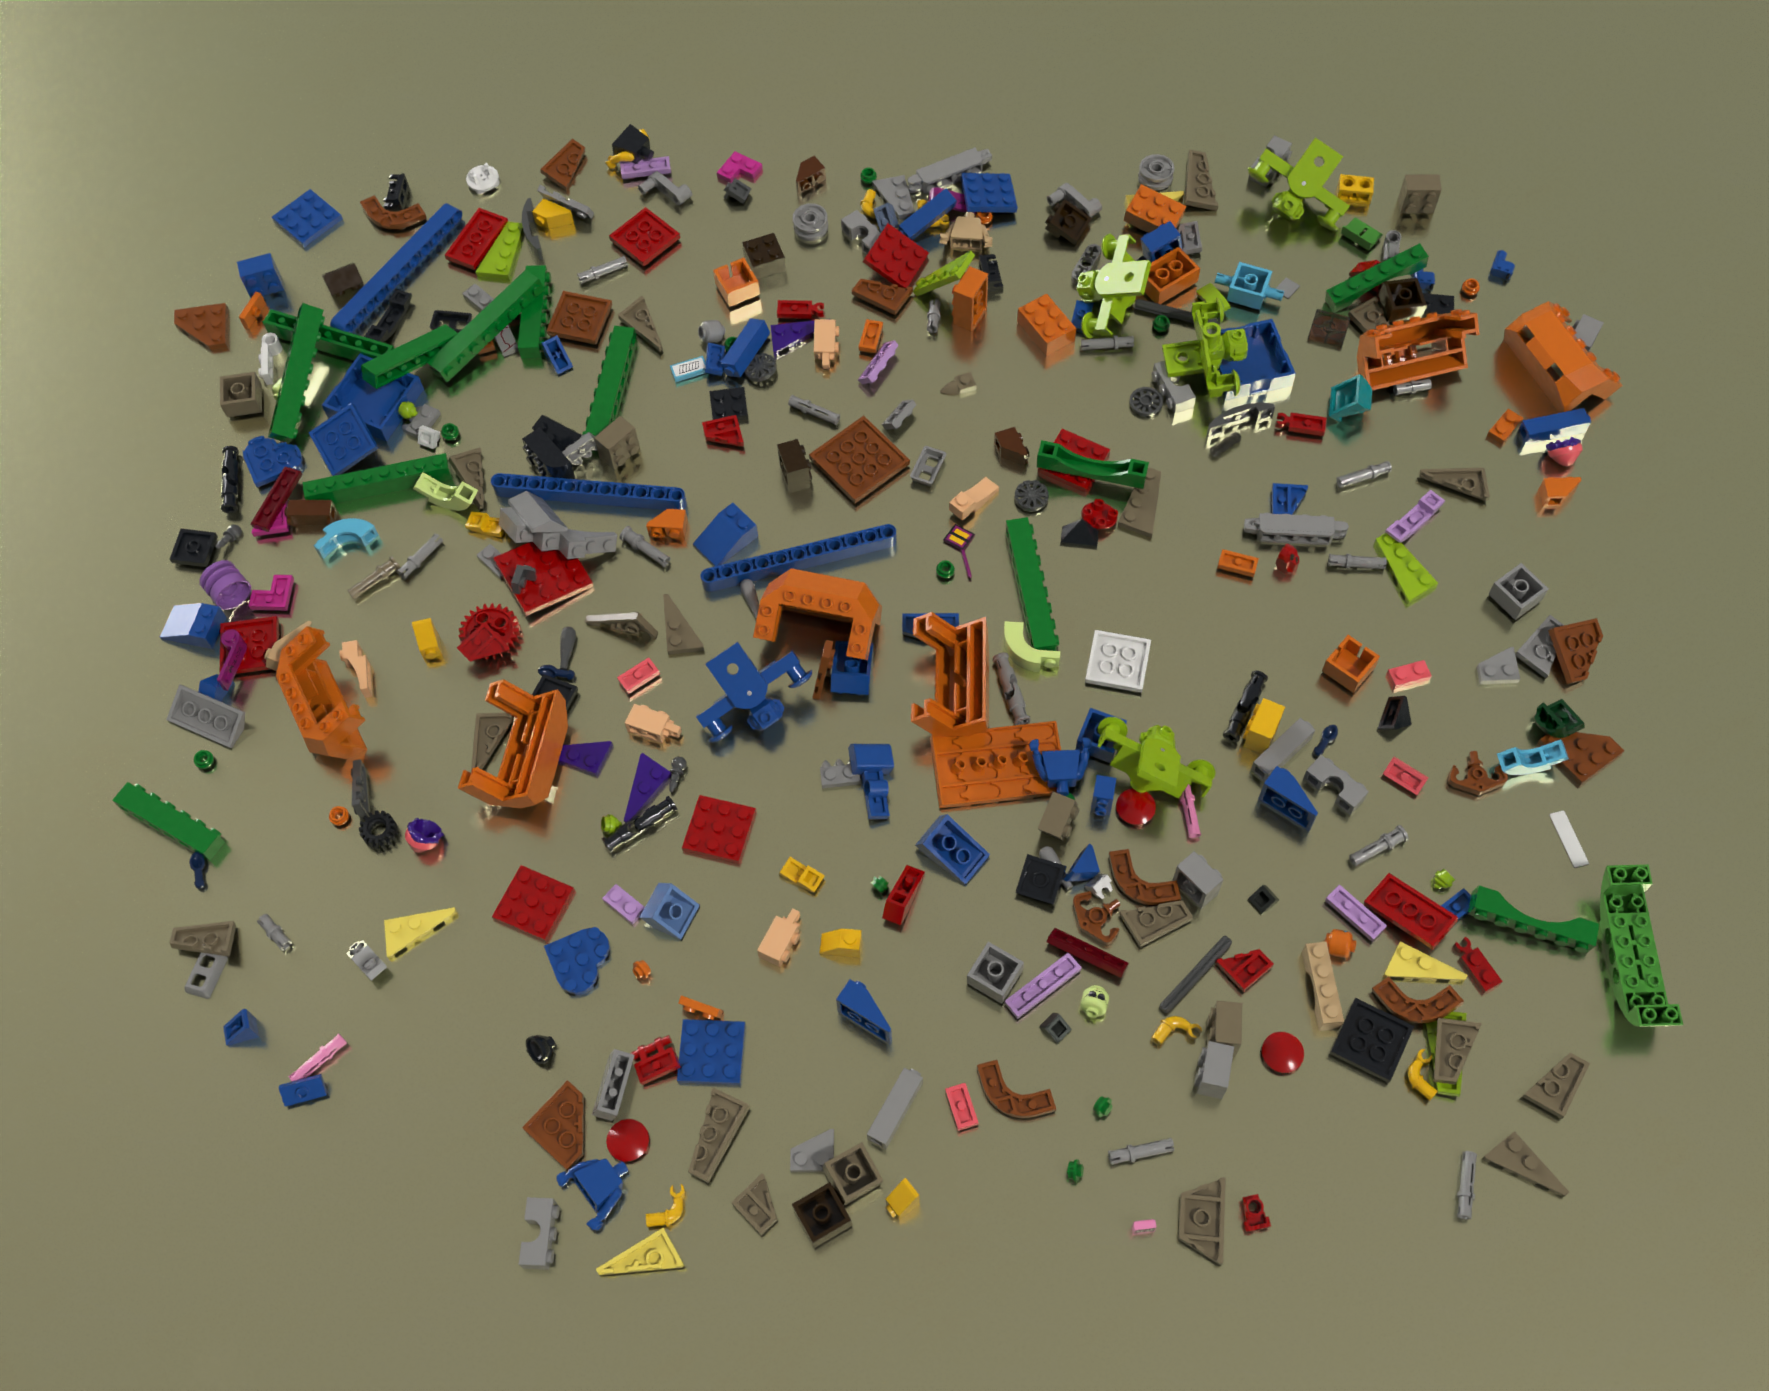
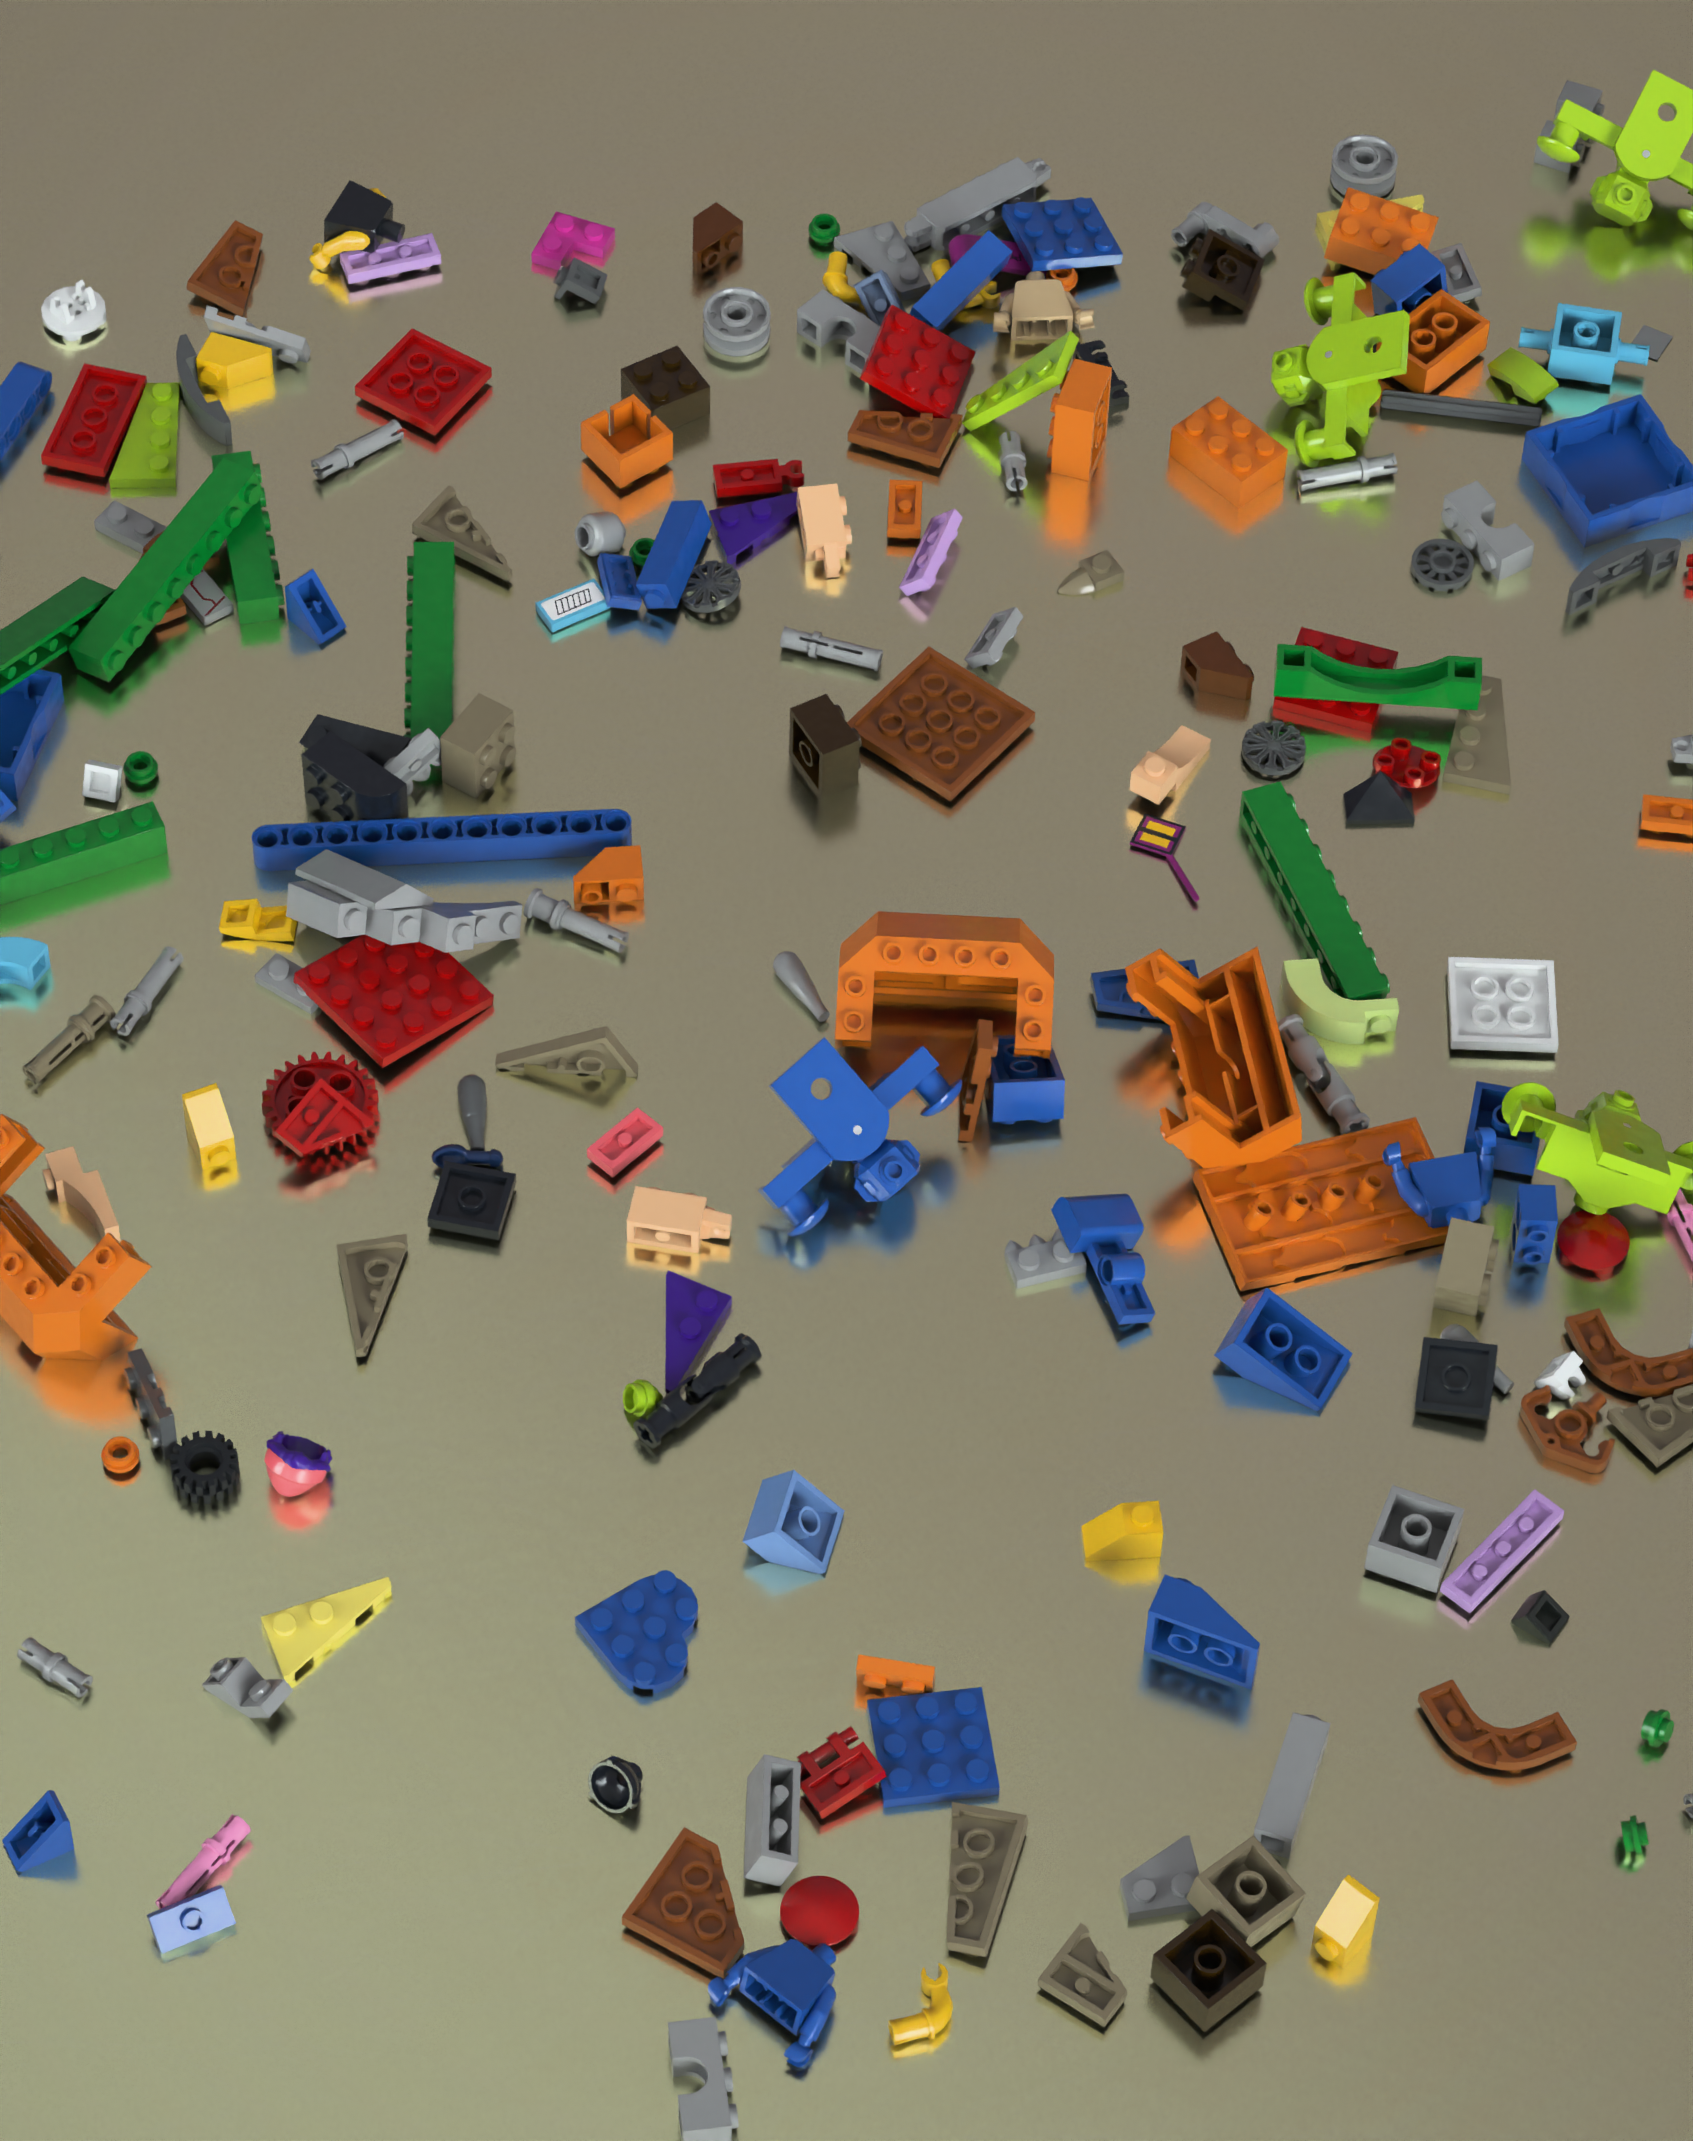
camera: 15 degrees left, 10 degrees down
lime plate [398,401,418,419] -> none
light grey plate [402,404,441,439] -> none
yellowish green arch [413,472,478,511] -> none
black piece [430,310,472,333] -> none
dark tan wing [448,447,484,509] -> none
orange wedge [458,679,568,809] -> none
red plate [492,865,575,942] -> none
dark grey bracket [511,565,537,594] -> none
dark orange plate [546,291,612,345] -> none
dark purple wing [558,741,613,776] -> none
light yellow wing [596,1228,684,1275] -> none
lavender plate [602,884,645,925] -> none
orange plate [632,960,651,980] -> none
light grey beam [638,171,692,206] -> none
dark tan wing [663,594,704,655] -> none
dark grey bar [669,756,687,792] -> none
red plate [682,795,756,864] -> none
blue slope [693,503,758,566] -> none
blue beam [701,524,897,592] -> none
red wing [702,415,744,447] -> none
black plate [709,387,748,421] -> none
light nougat hinge [757,908,800,967] -> none
yellow slope [779,856,825,893] -> none
green plate [871,876,889,893] -> none
red slope [882,865,925,925] -> none
light grey piece [910,446,946,486] -> none
green plate [936,560,955,578] -> none
coral plate [945,1083,979,1131] -> none
dark red tile [1046,928,1129,978] -> none
blue slope [1064,843,1100,882] -> none
light grey beam [1071,244,1101,285] -> none
blue plate [1071,300,1094,333] -> none
yellowish green head [1080,985,1109,1018] -> none
green plate [1152,315,1170,332] -> none
lime piece [1162,298,1248,398] -> none
dark tan wing [1184,150,1219,211] -> none
clear smoke axle [1210,432,1241,457] -> none

